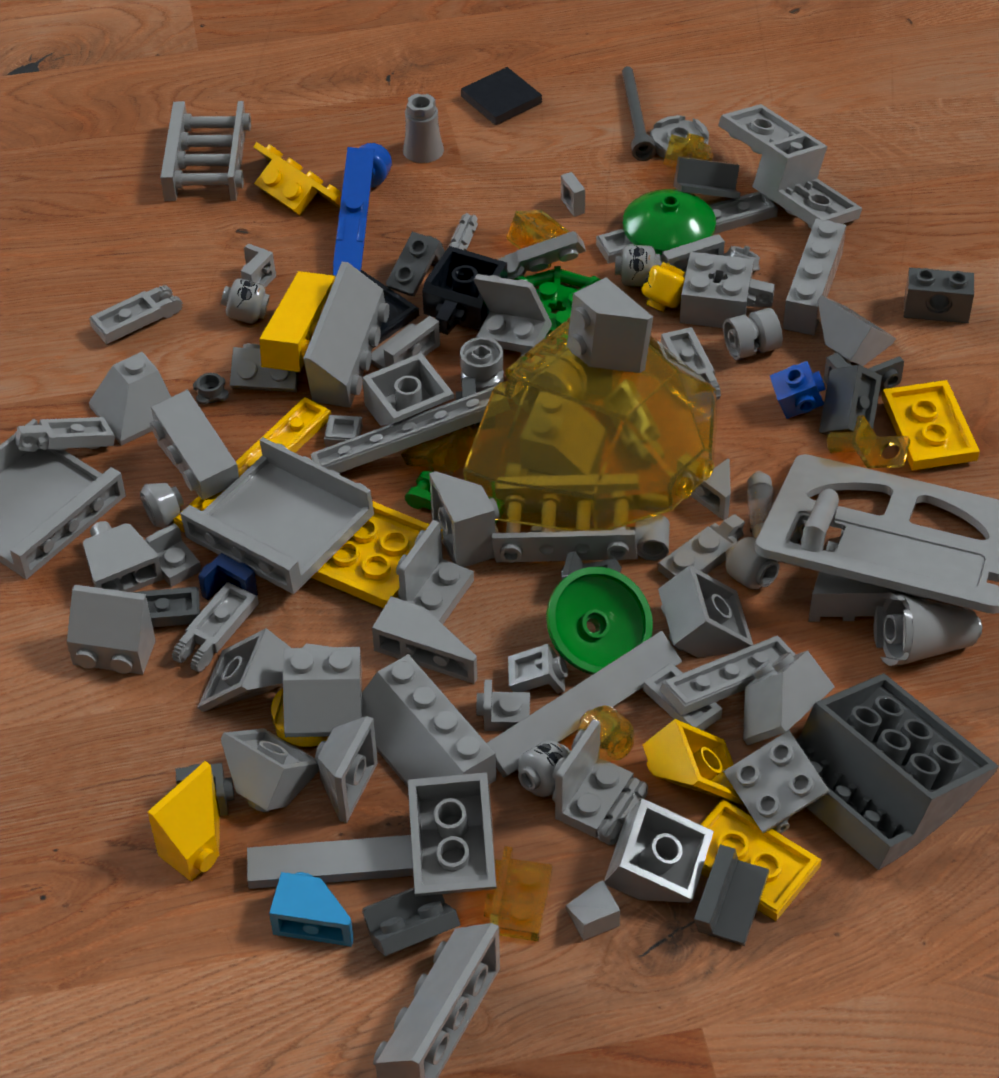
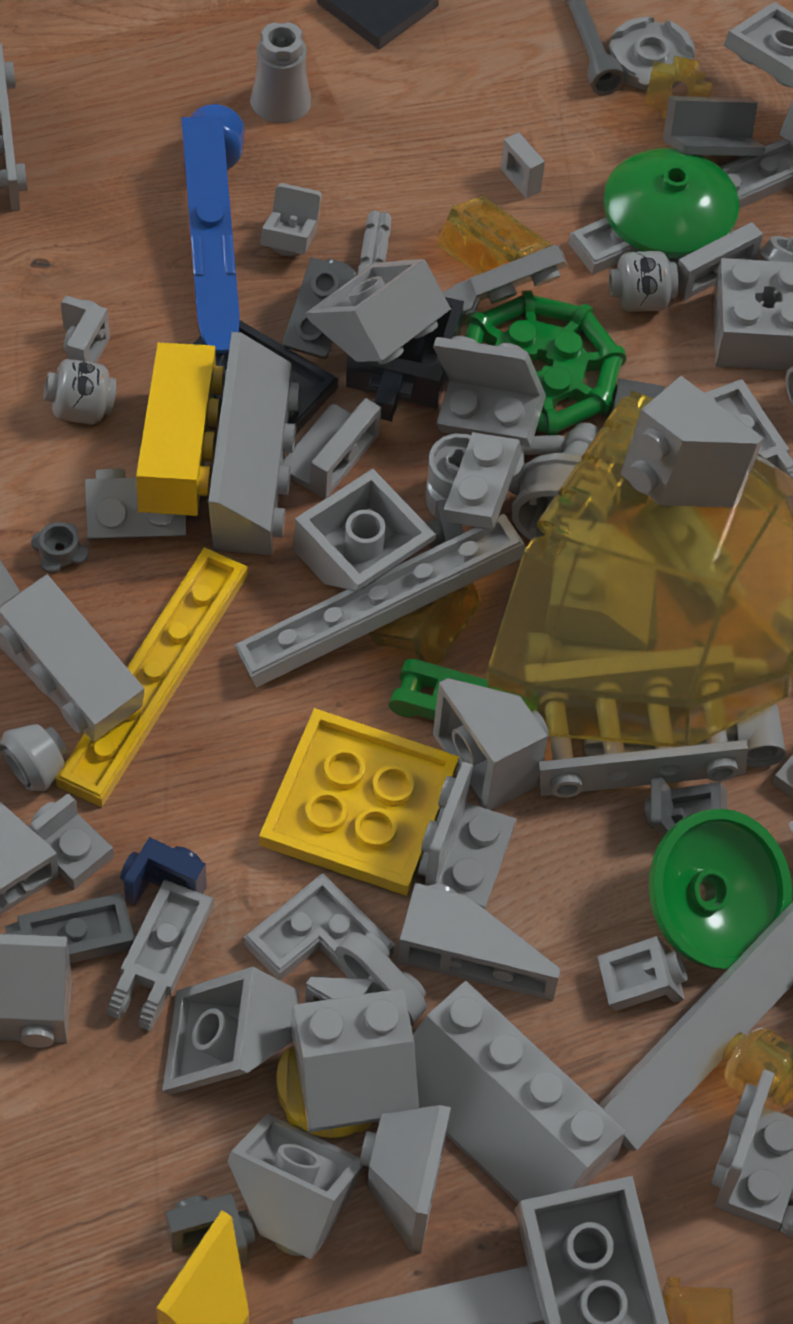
camera: 15 degrees left, 10 degrees up
light grey panel [180,437,374,594] -> none
yellow bracket [253,142,342,216] -> none
light grey tile [324,415,363,447] -> none
light grey bracket [476,679,530,731] -> none
light grey head [518,740,571,797] -> none
yellow head [641,262,685,312] -> none
none -> light grey tile [244,873,395,981]
none -> light grey bracket [260,183,322,256]
none -> light grey slope [305,259,451,364]
none -> light grey plate [335,932,427,1026]
none -> light grey plate [443,432,522,530]

